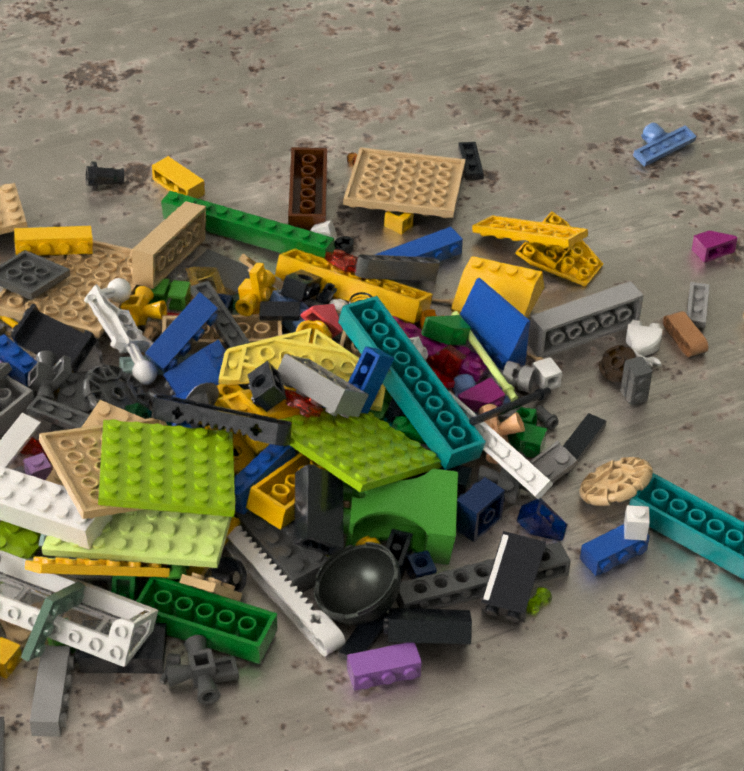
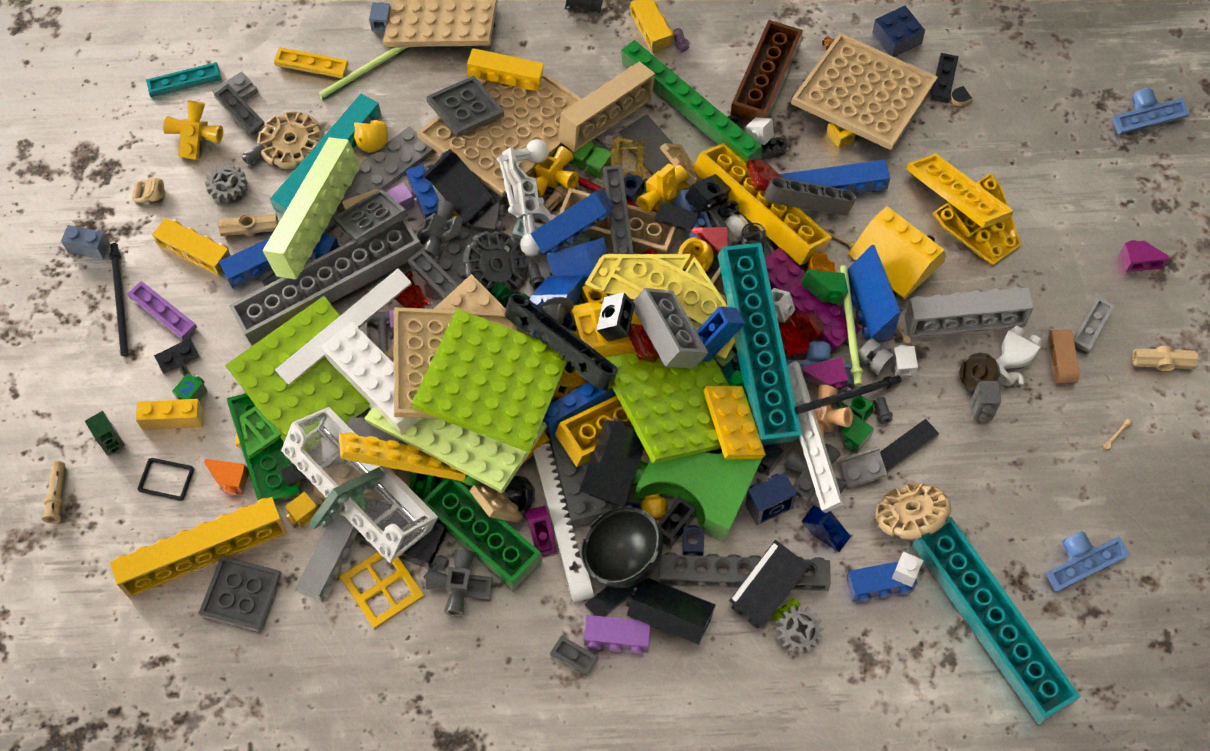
camera: 25 degrees right, 20 degrees up
none -> yellow window [338,551,425,629]
none -> magenta slope [525,505,557,556]
none -> dark grey plate [550,635,598,677]
none -> clear purple pin [673,28,690,52]
none -> yellow plate [703,386,765,459]
none -> light grey gear [776,605,824,653]
none -> dark blue brick [872,5,925,57]
none -> black tile [950,85,973,106]

